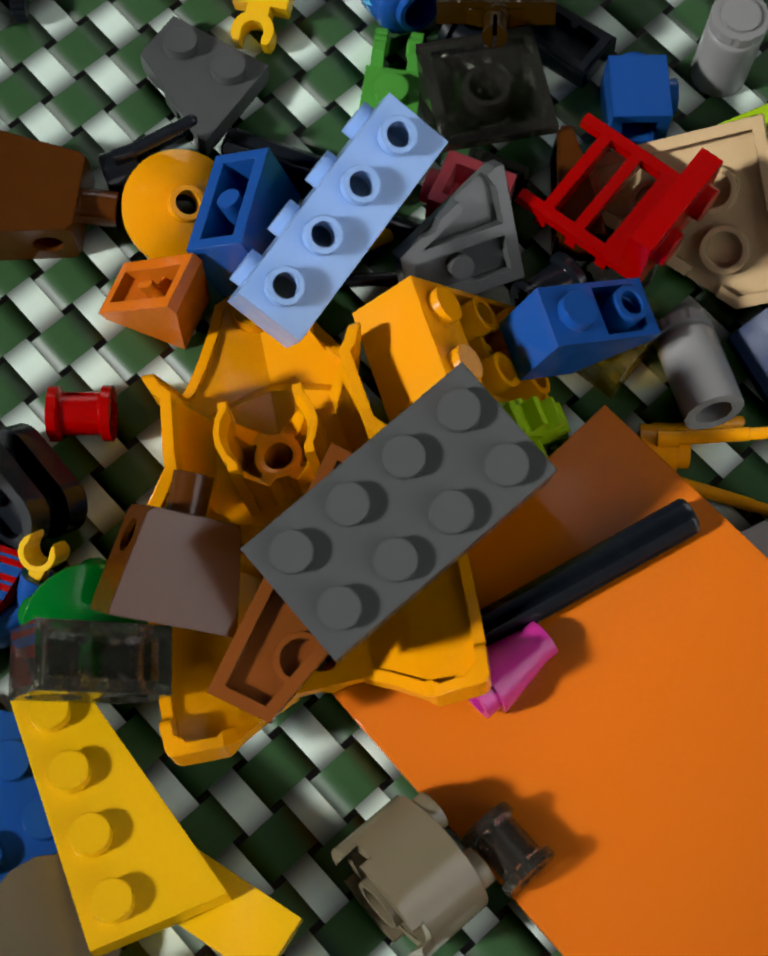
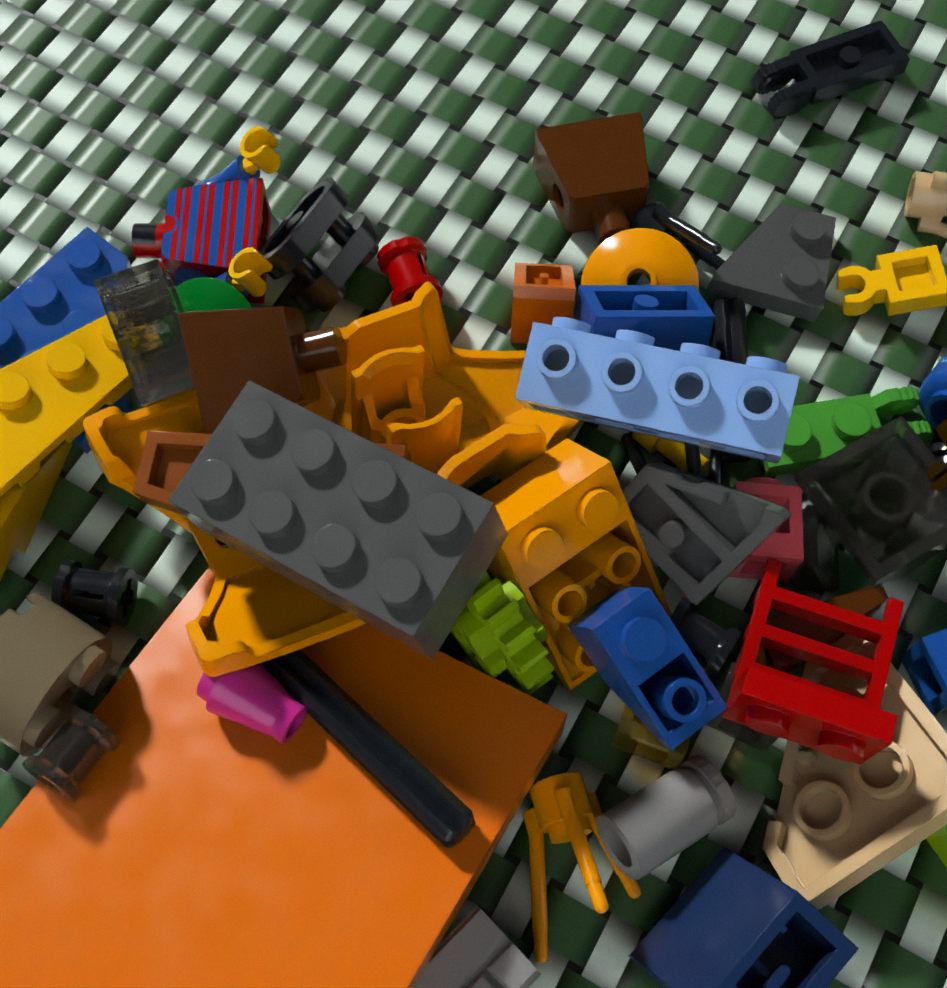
camera: 75 degrees right, 5 degrees down
none -> black bush [51,560,138,627]

